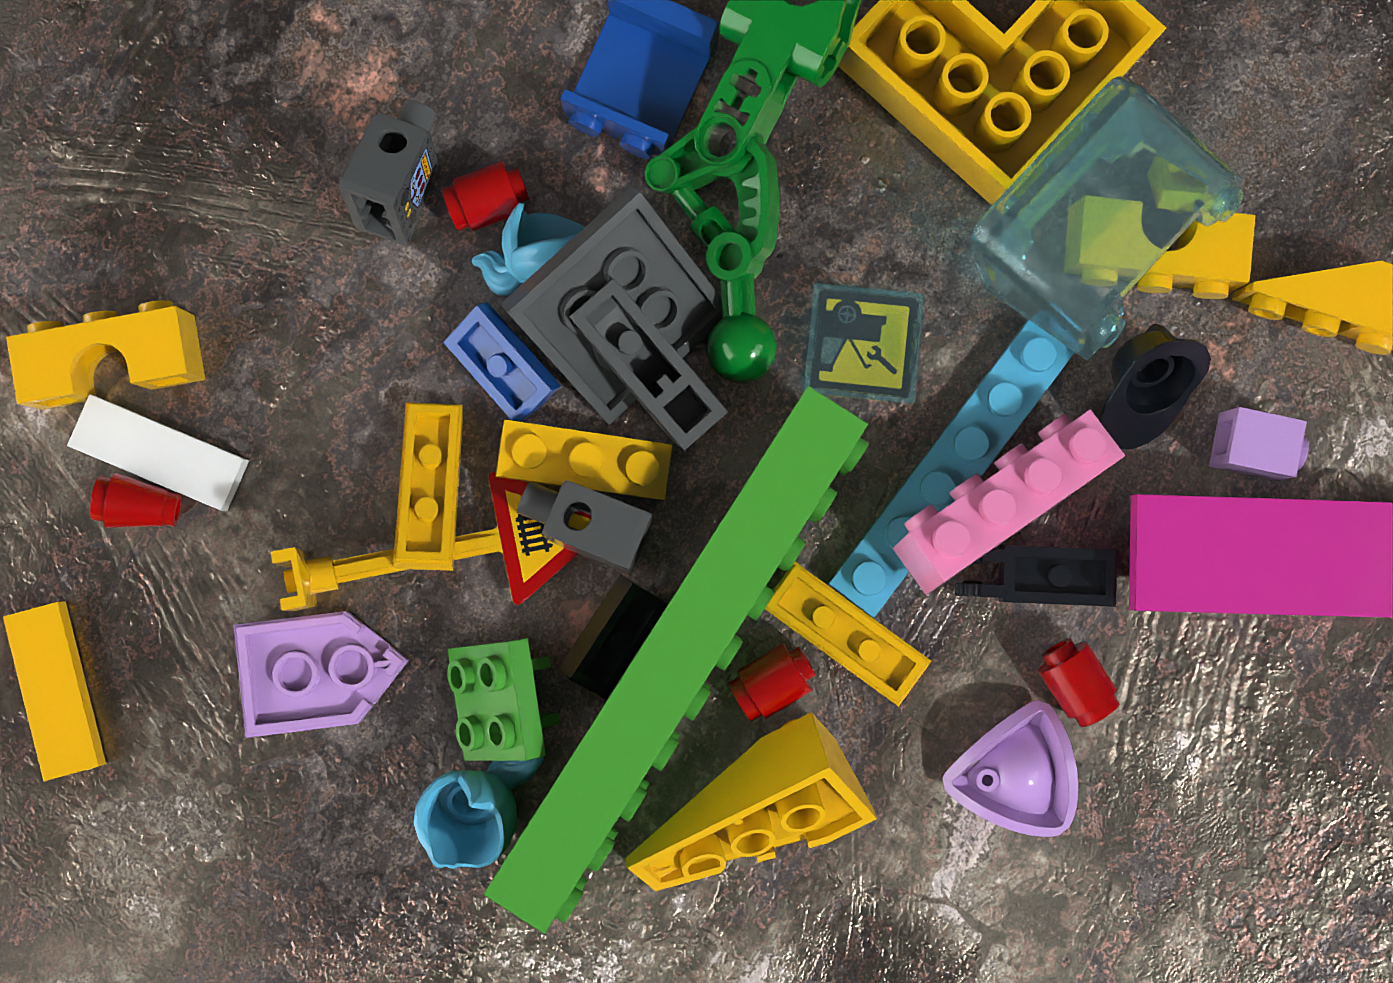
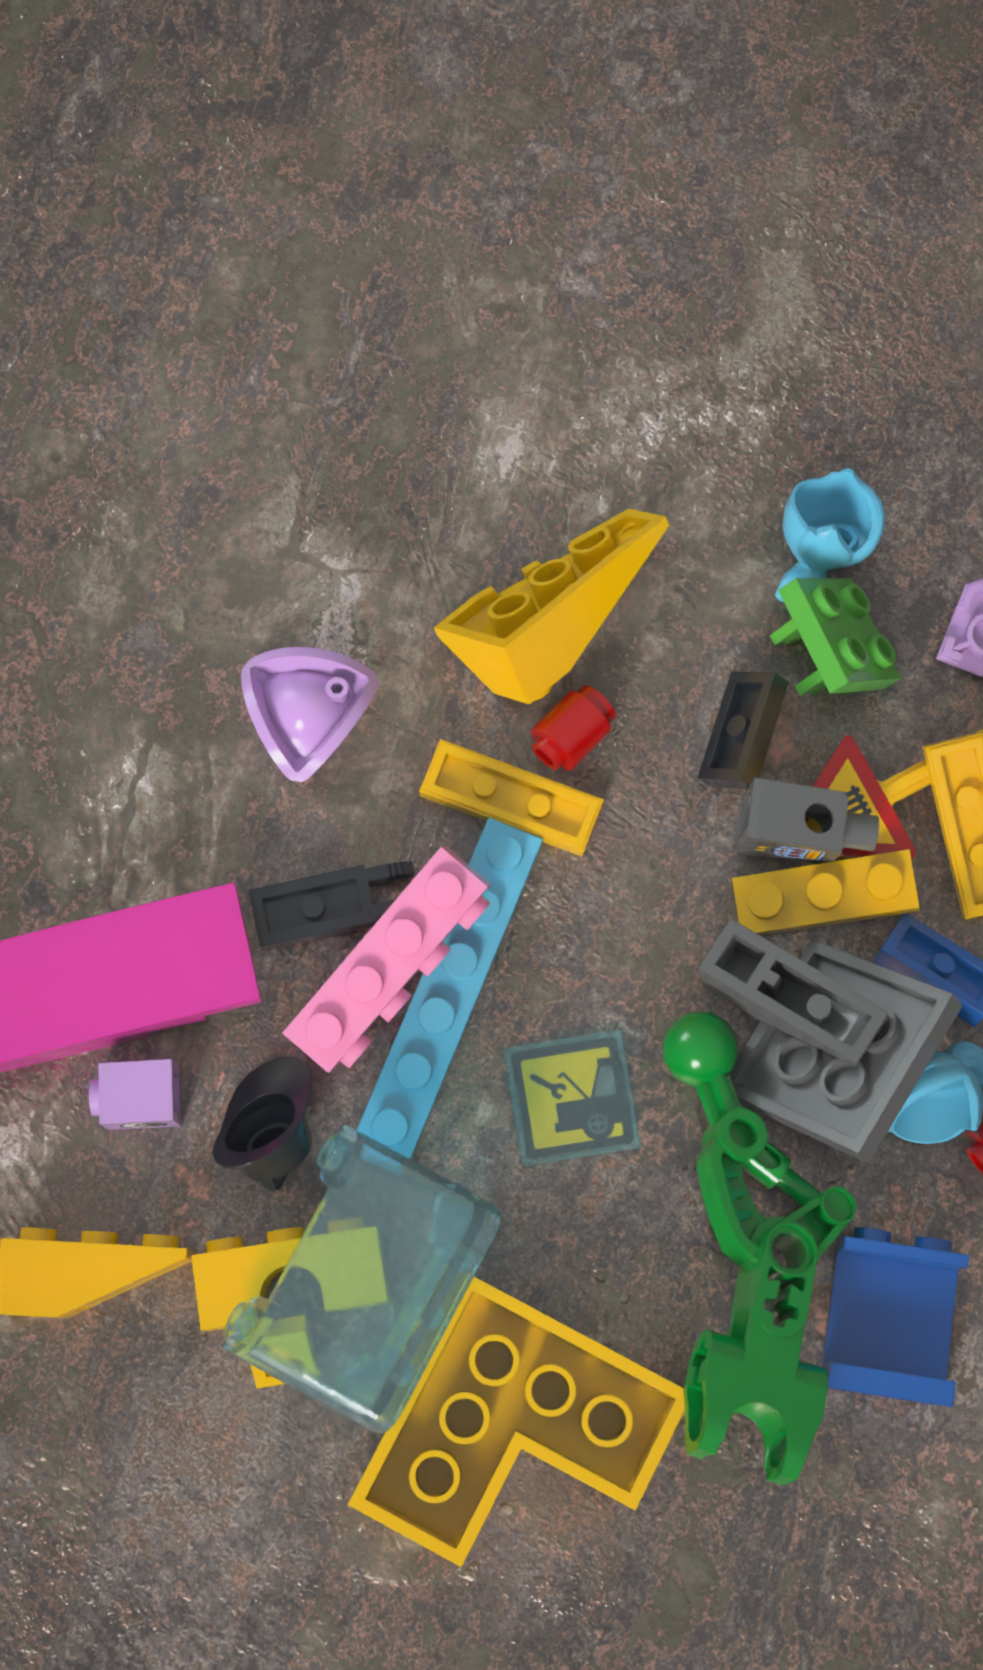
camera: 165 degrees right, 10 degrees down
bright green brick [484,386,869,934] -> none
red brick [1038,638,1120,727] -> none

